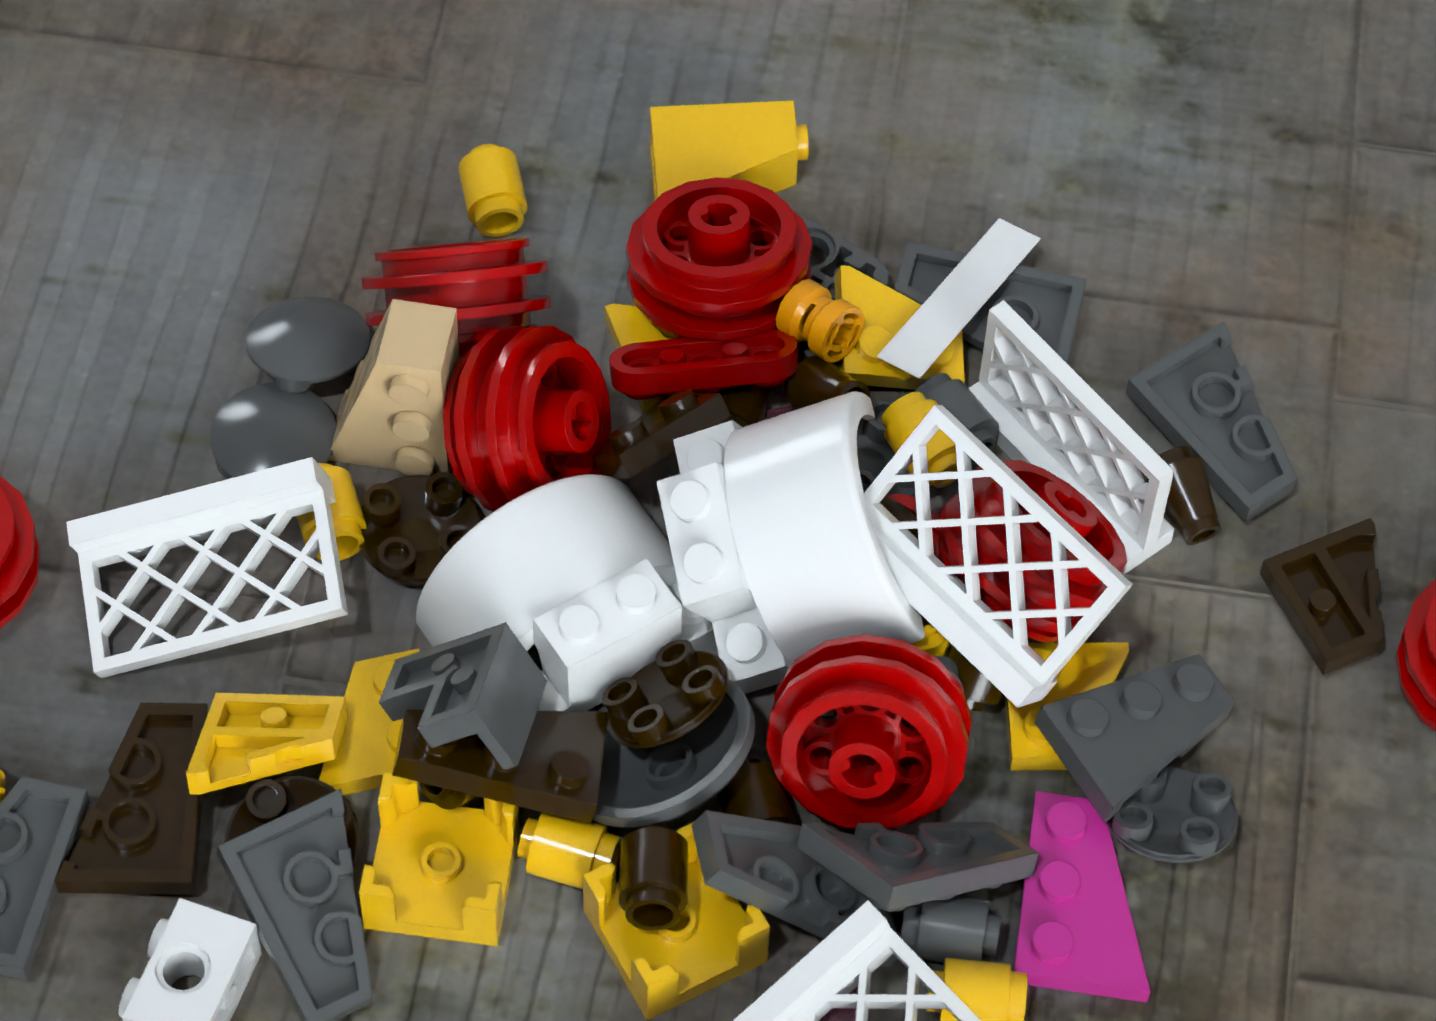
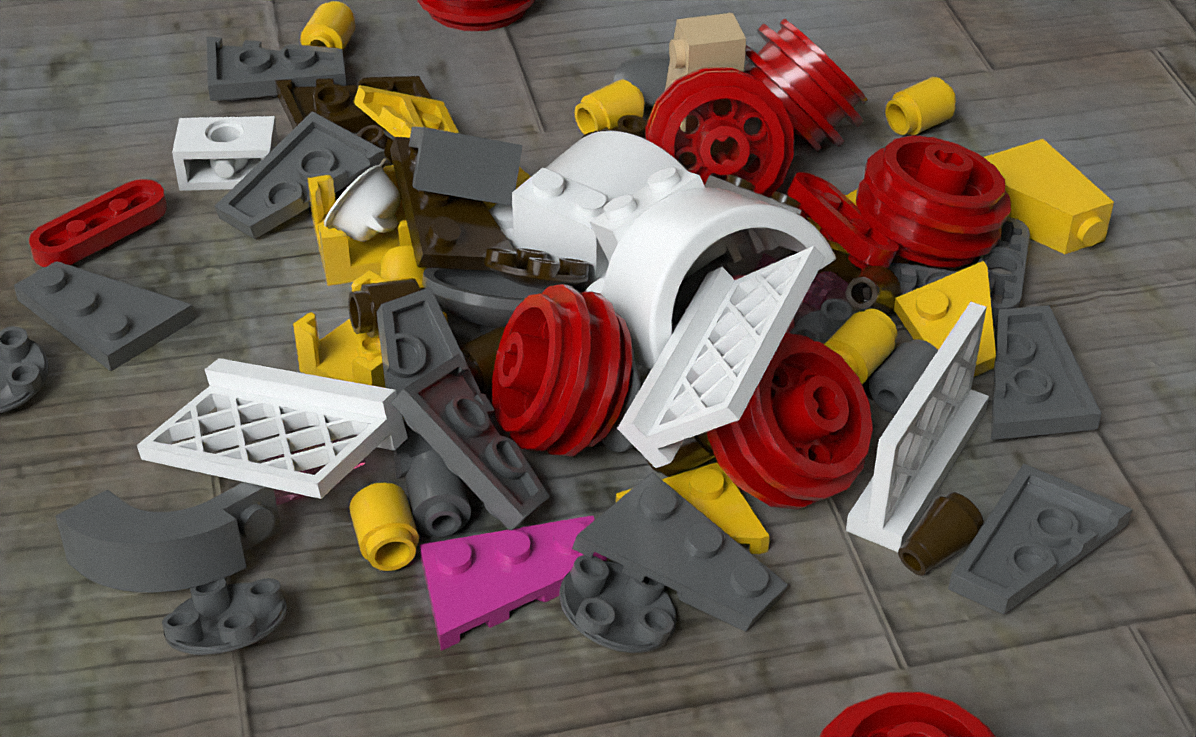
camera: 70 degrees right, 15 degrees down
white fence [66,457,348,678] -> none
light orange wheel [776,279,864,363] -> none
white sticker [877,218,1041,379] -> none
dark brown wing [1260,518,1384,675] -> none
none -> white piece [324,158,401,242]

